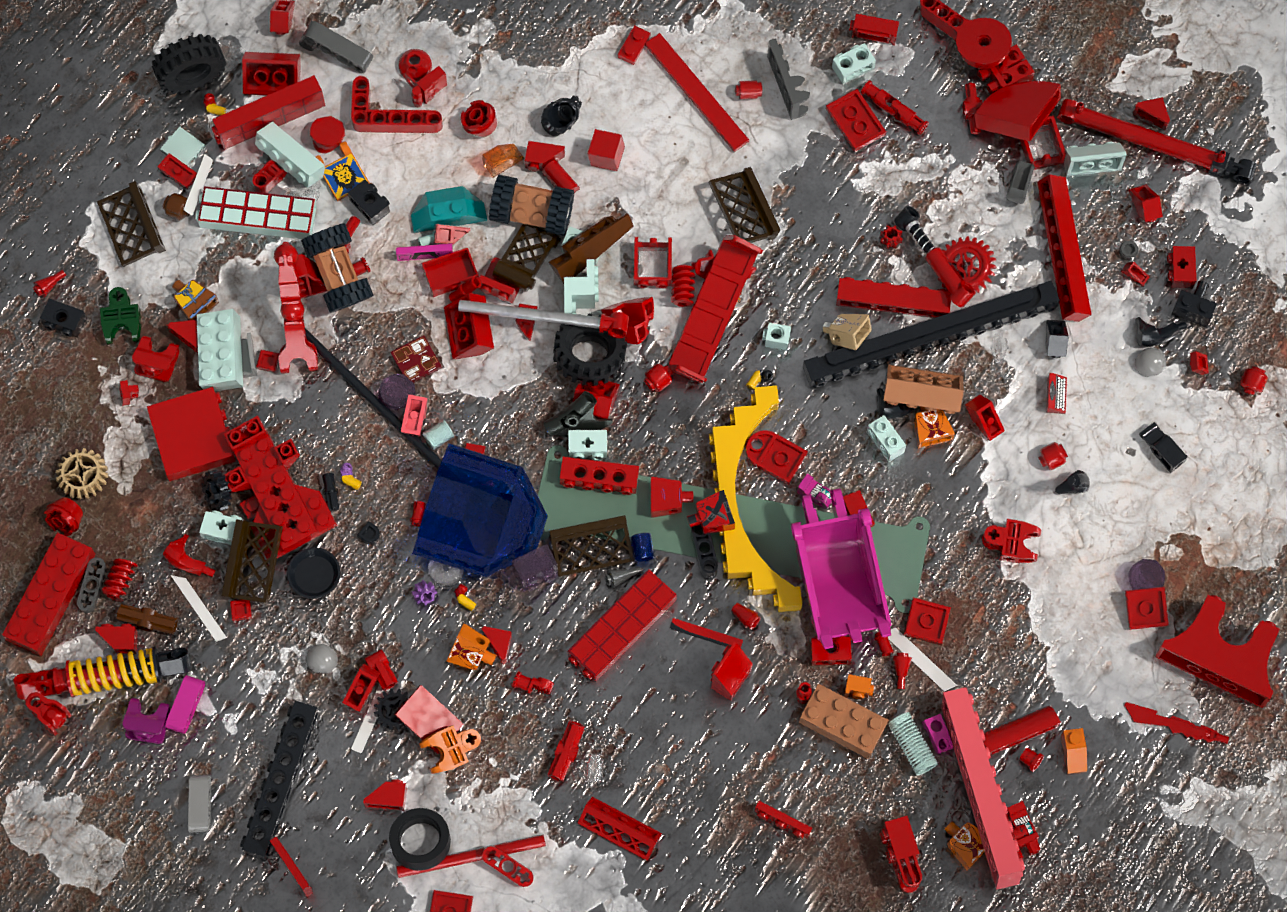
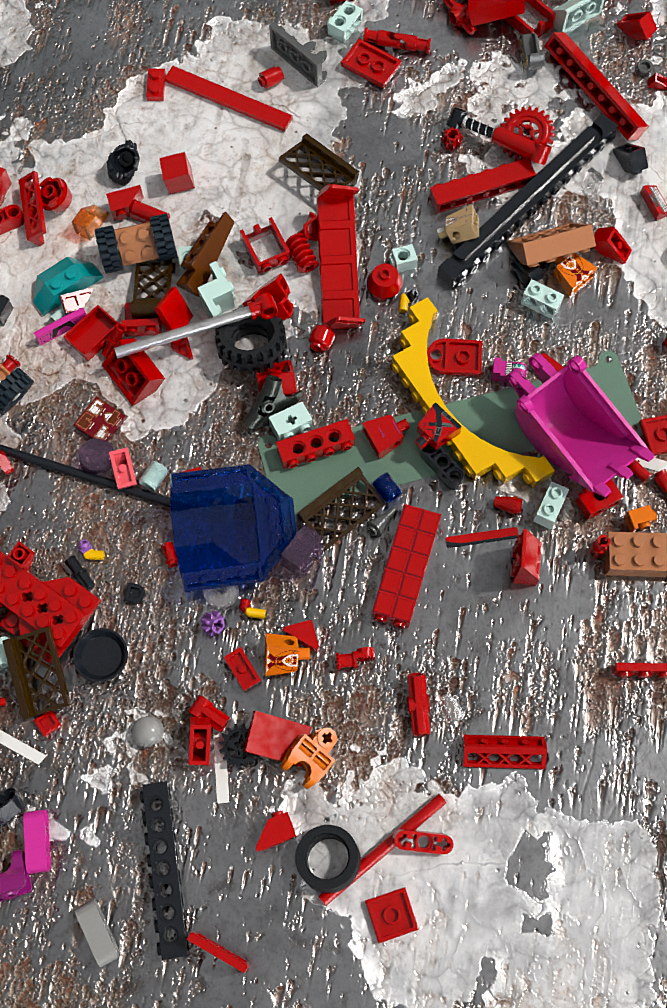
camera: 25 degrees left, 0 degrees up
none -> red fence [19,171,46,246]
none -> red tile [154,286,193,331]
none -> red plate [224,647,262,692]
none -> red cone [367,263,403,300]
none -> light aqua brick [533,481,569,529]

